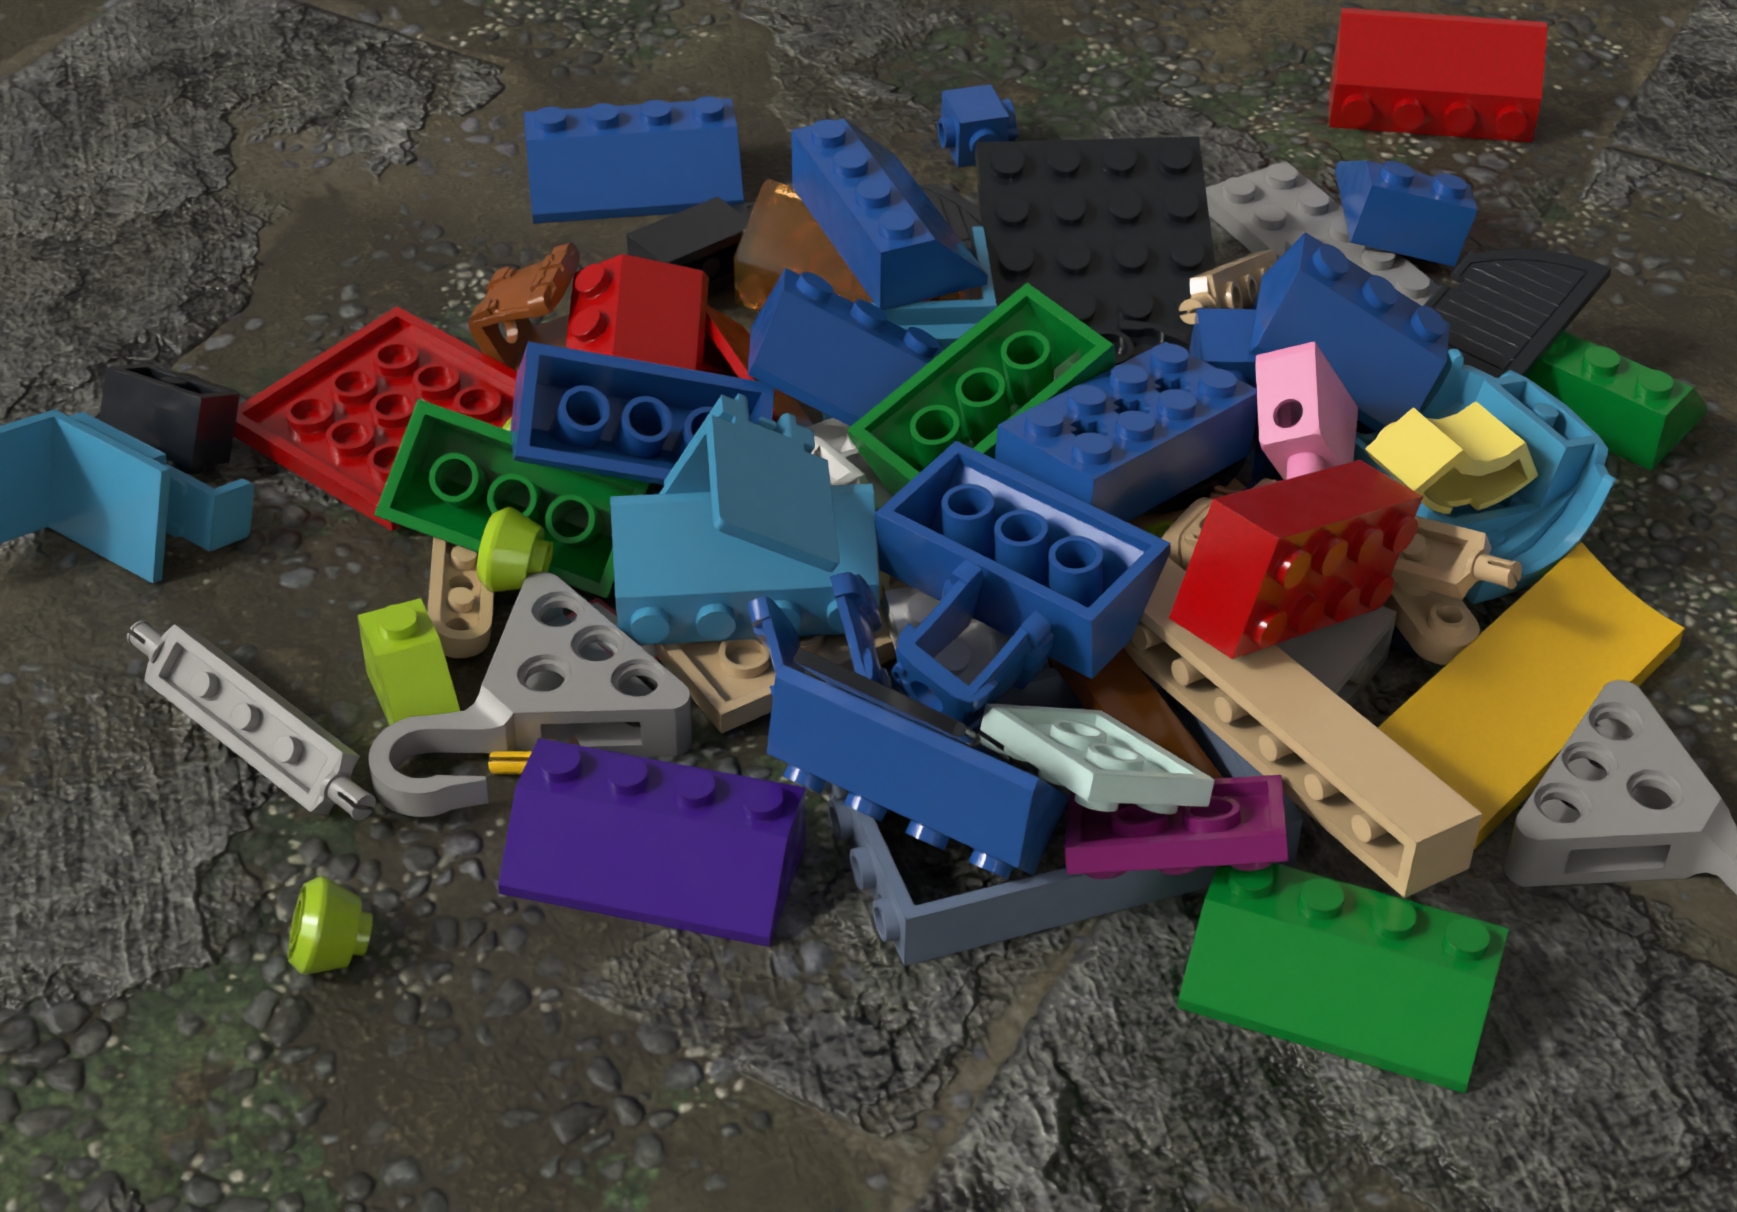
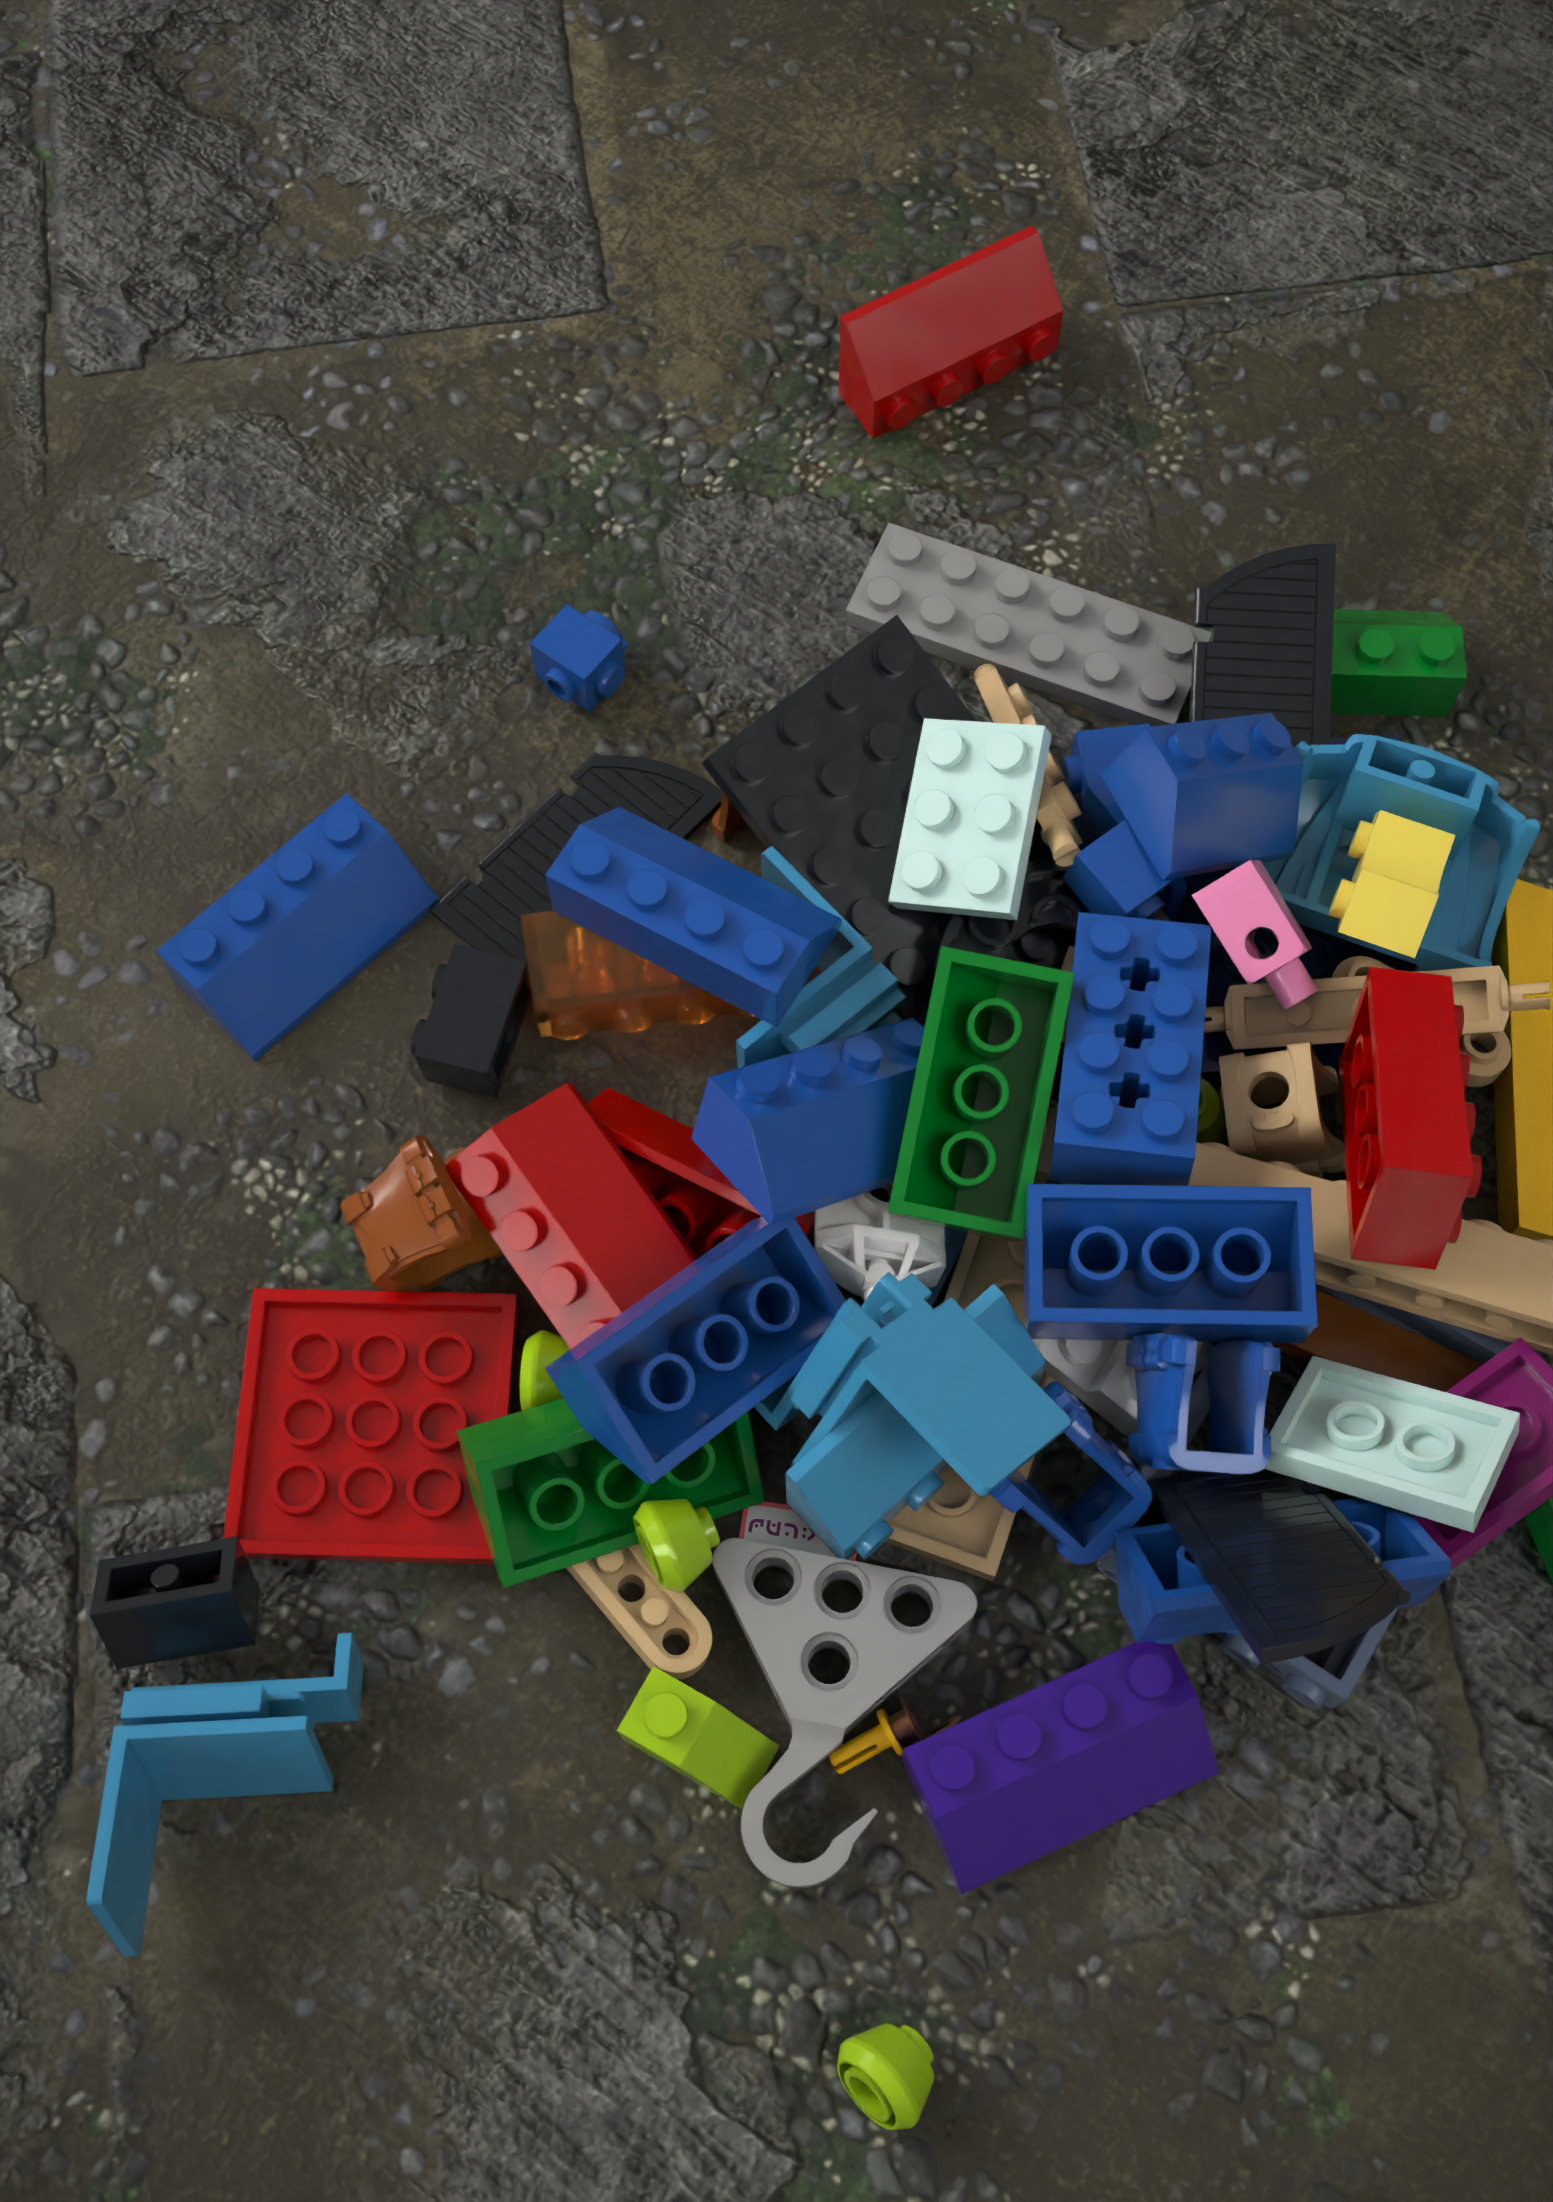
camera: 35 degrees left, 25 degrees up
light grey plate [127,620,376,821] -> none
blue slope [1335,161,1478,267] -> none
none -> light aqua plate [888,718,1052,920]

